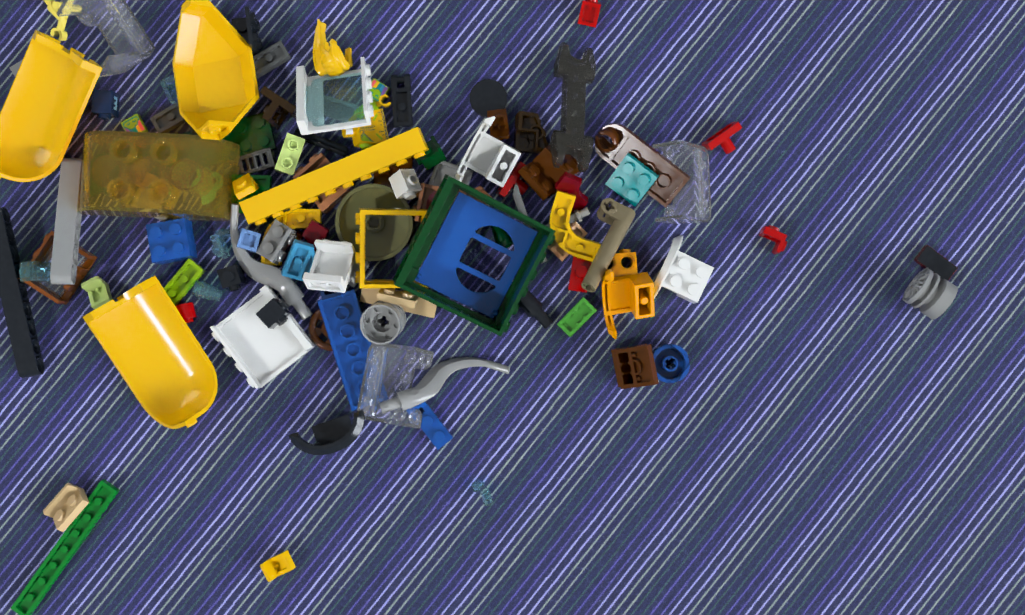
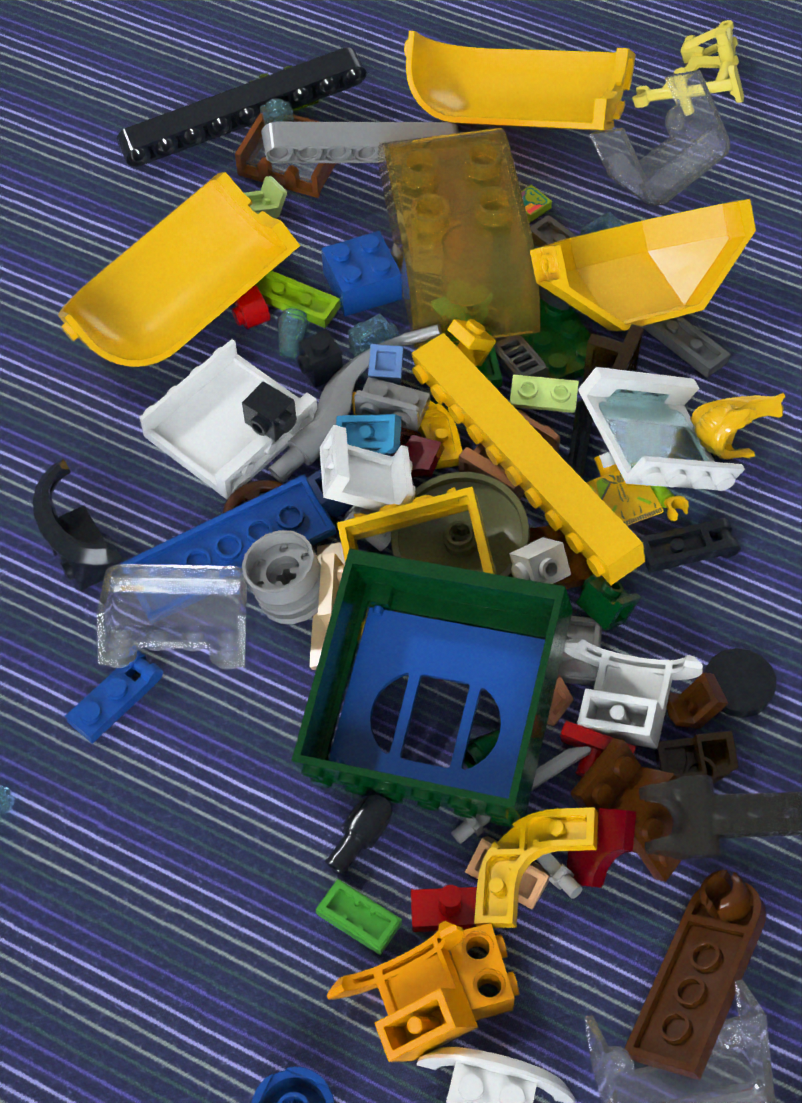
camera: 80 degrees right, 30 degrees down
dark blue brick [92,90,120,120] -> none
black bracket [232,6,262,56] -> none
tile [369,78,390,102] -> none
light grey animal [379,357,510,414] -> none
dark tan axle [581,198,636,292] -> none
teal plate [605,153,659,207] -> none
reddish brown bracket [611,344,659,389] -> none

